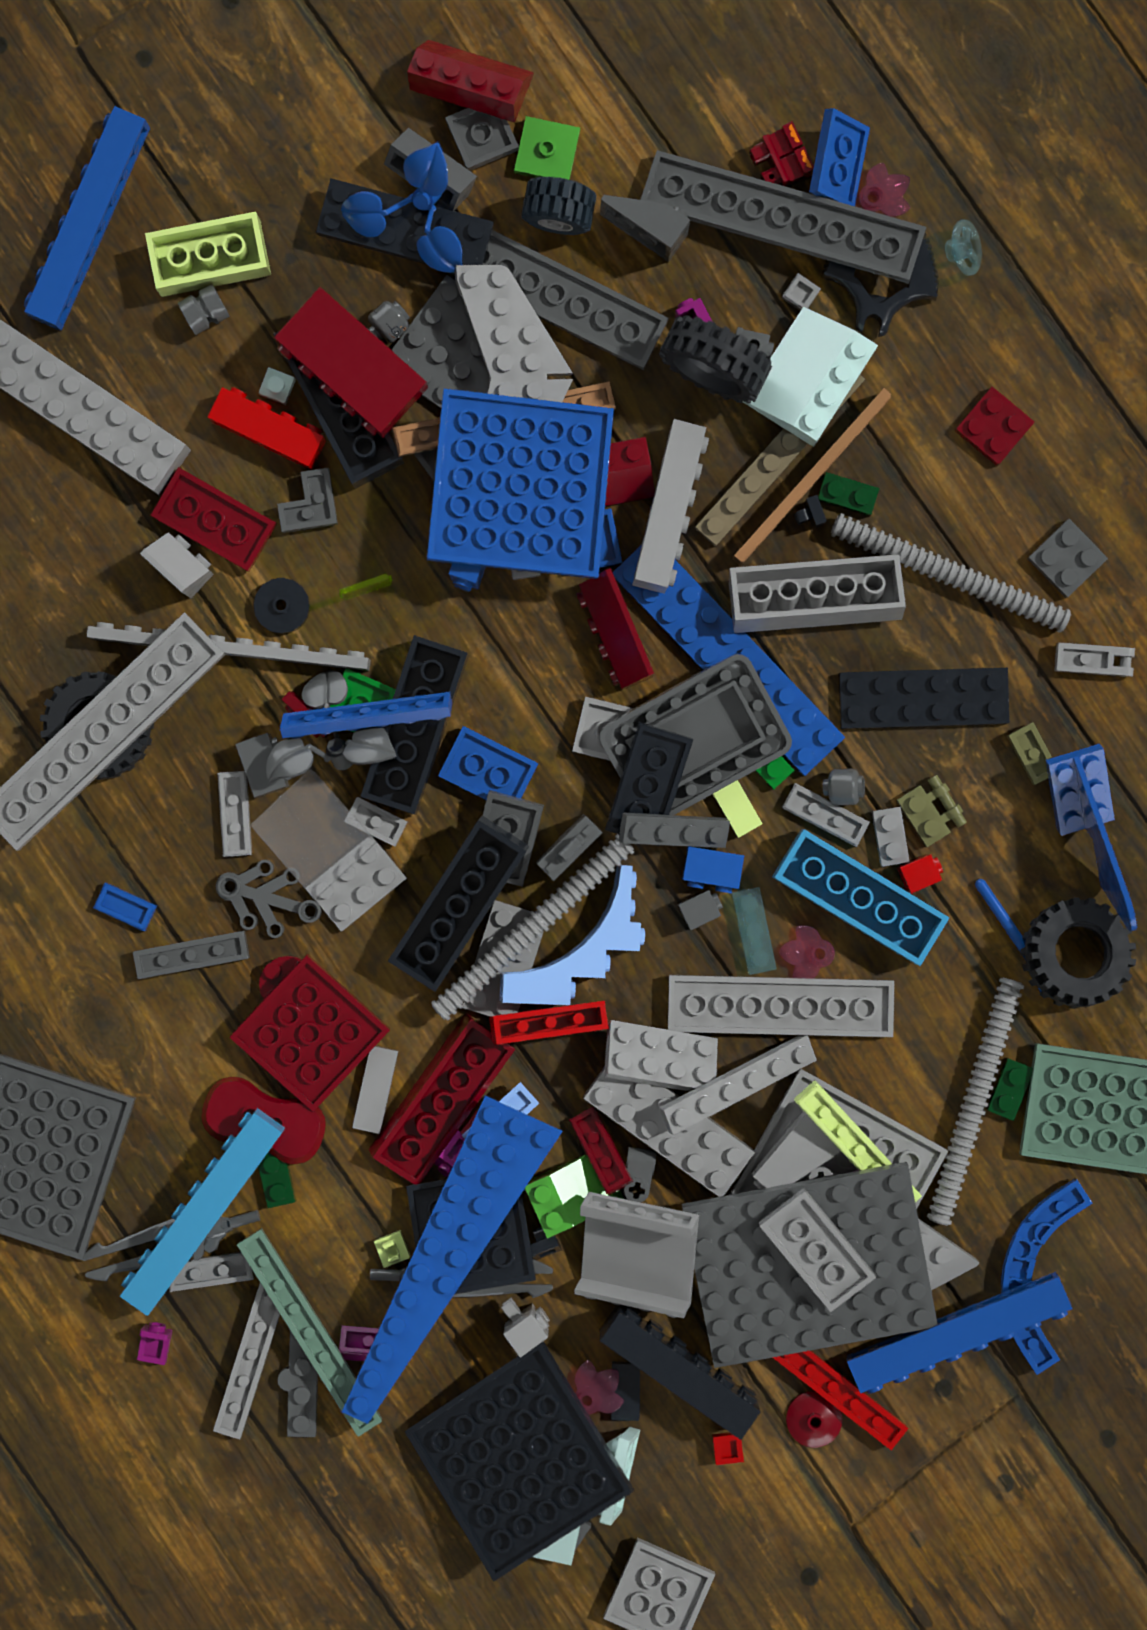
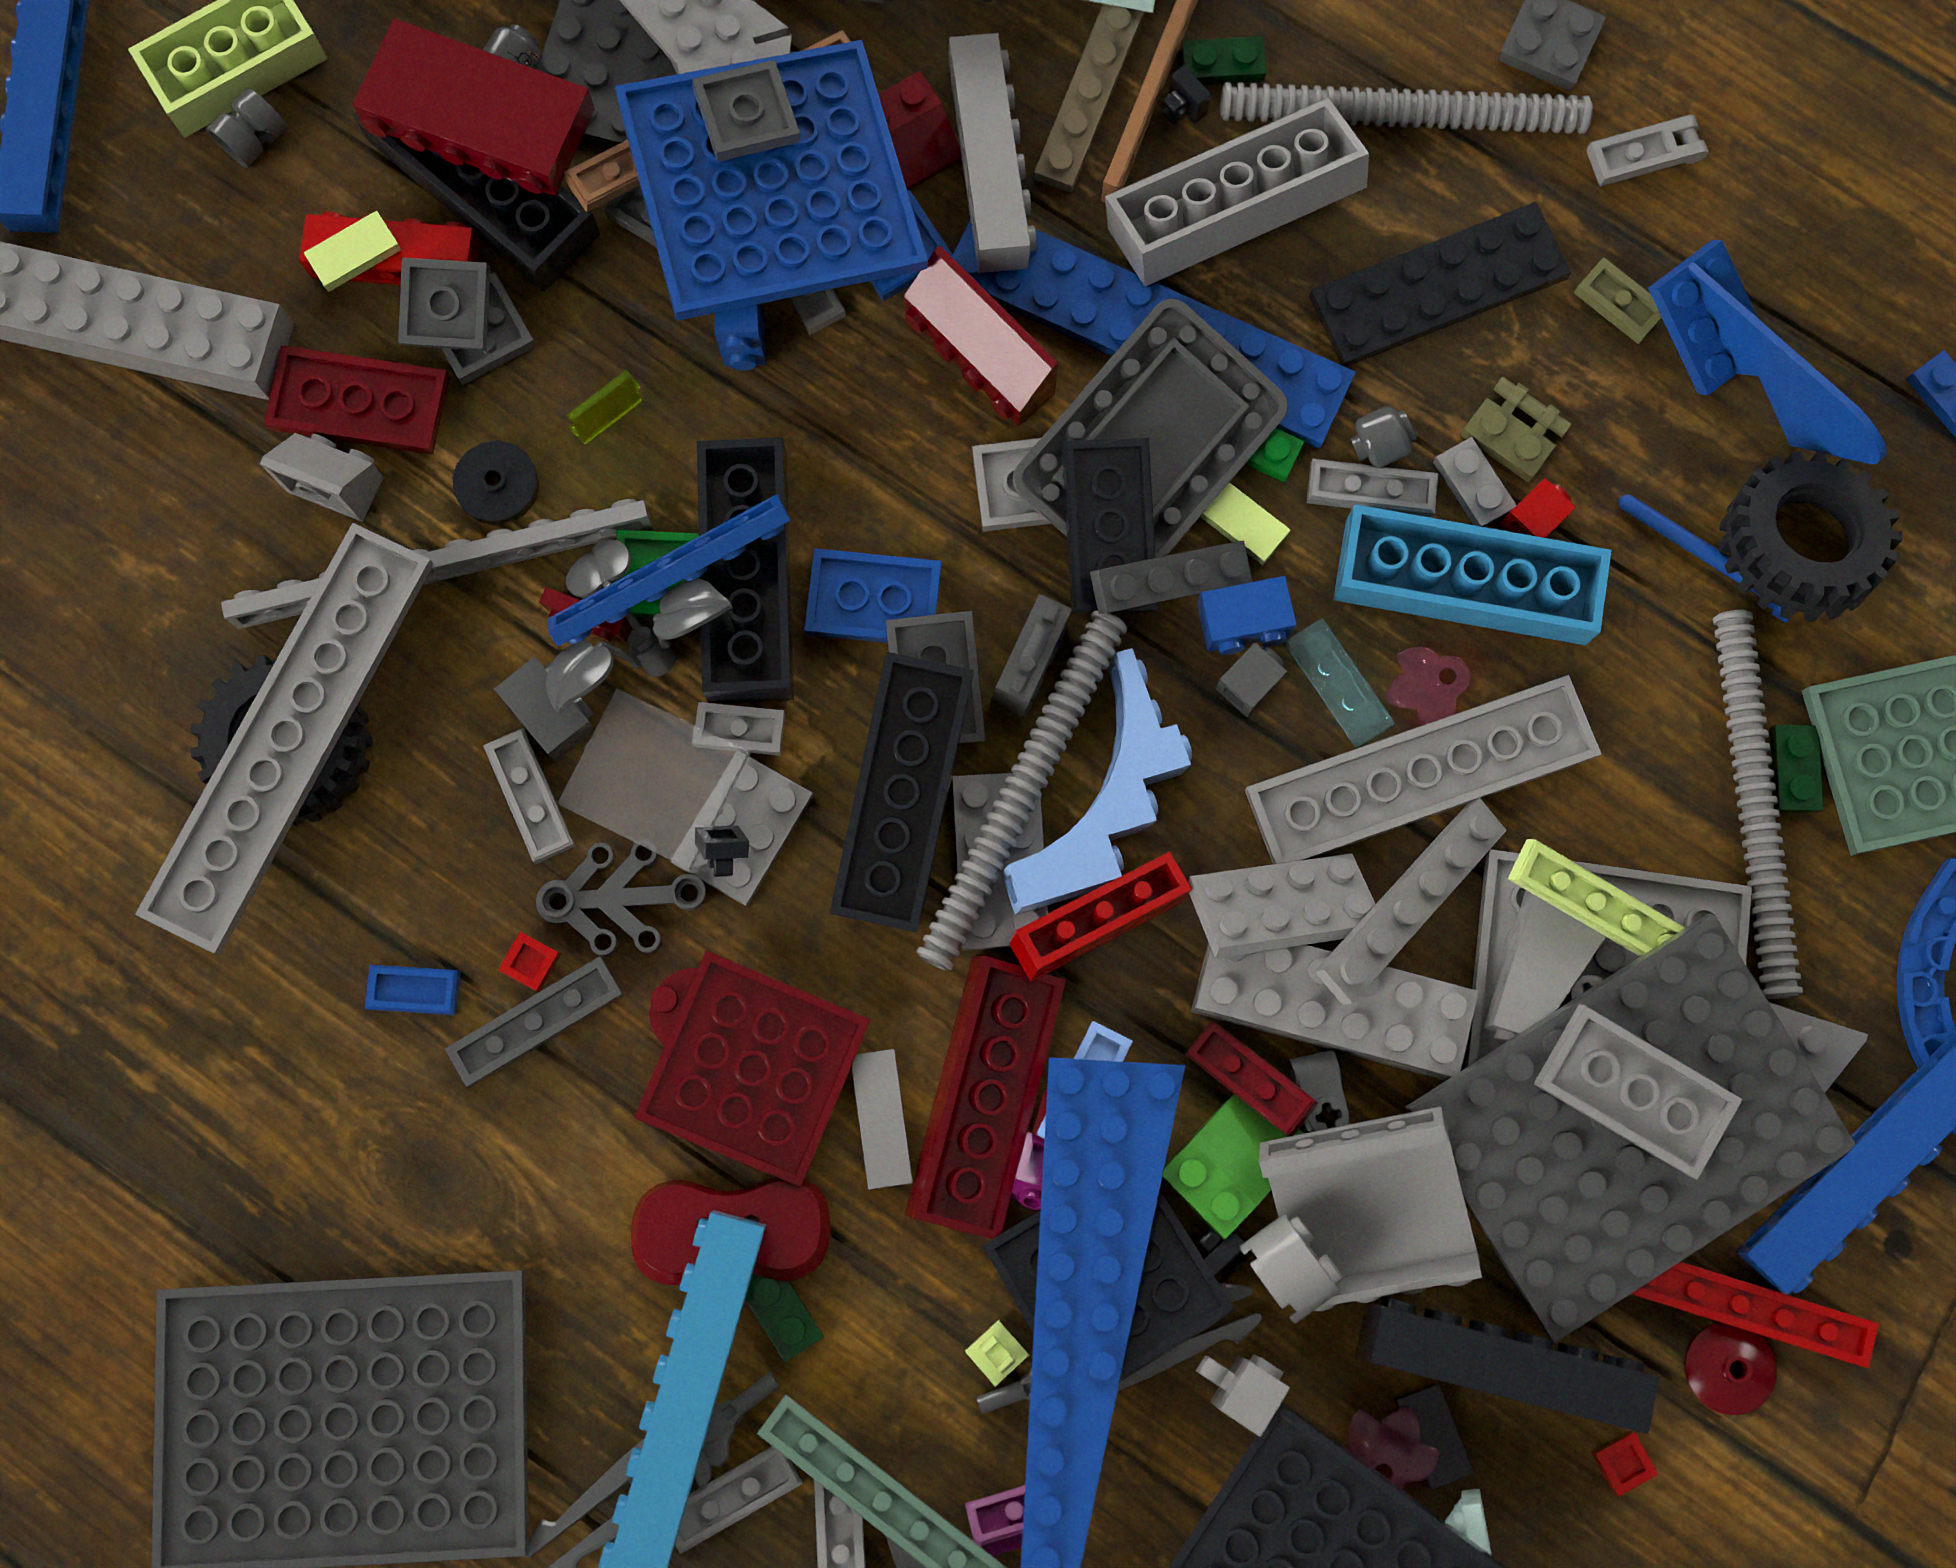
camera: 20 degrees left, 10 degrees down
light aqua plate [258,367,296,405] -> none
none -> yellowish green tile [304,211,401,292]
none -> dark grey plate [398,257,491,351]
none -> red plate [498,932,561,992]
none -> dark grey plate [692,60,800,162]
none -> black tile [694,826,749,877]
none -> light grey brick [1240,1213,1343,1324]

